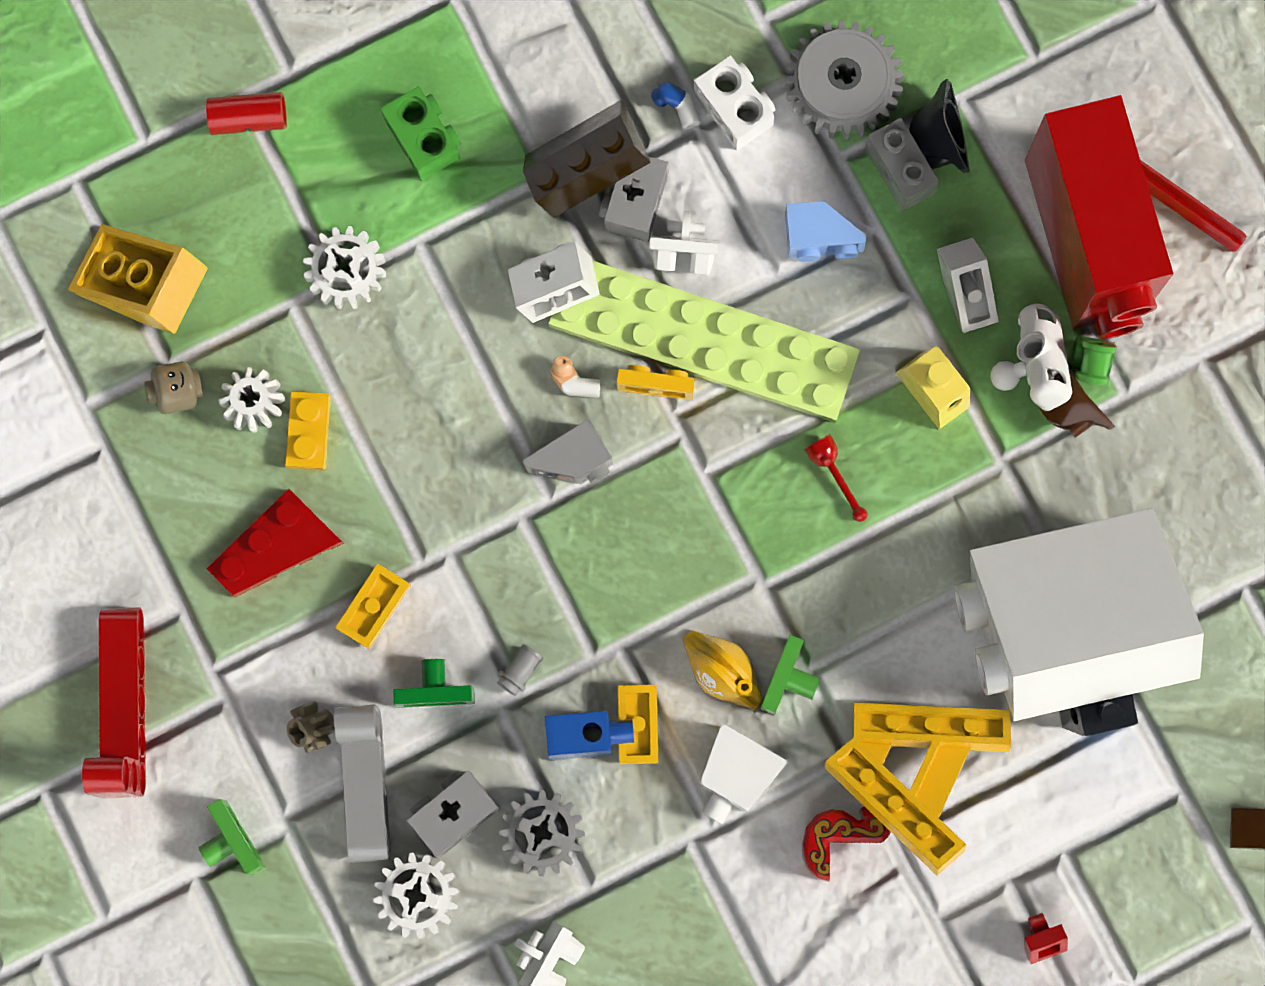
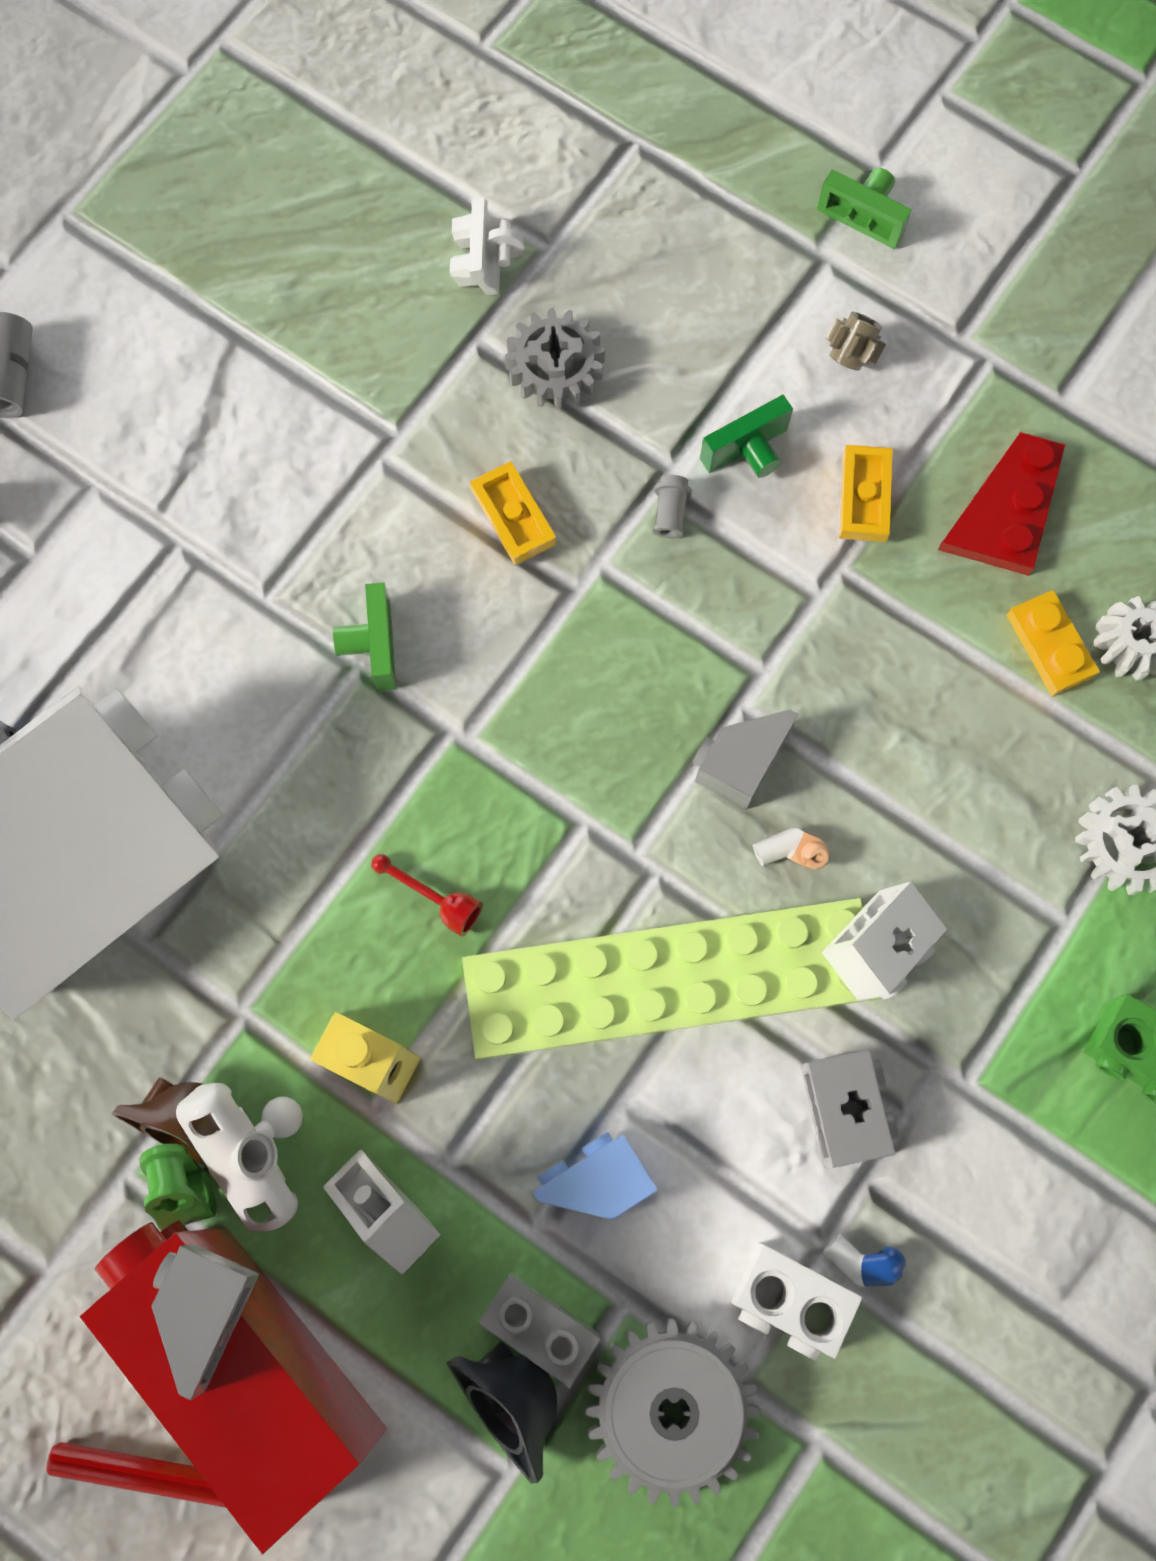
camera: 145 degrees right, 5 degrees down
red beam [82,607,146,798] -> none
light grey beam [334,704,390,863] -> none
white gear [373,853,460,939] -> none
light grey brick [407,770,500,859] -> none
dark brown slope [523,100,651,218] -> none
blue torso [545,711,634,761] -> none
yellow plate [617,365,695,401] -> none
white hips [650,211,719,274] -> none
yellow hat [682,630,763,710] -> none
white torso [700,724,787,824] -> none
animal [802,806,891,882] -> none
yellow plate [825,703,1011,876] -> none
none -> light grey slope [151,1244,259,1400]

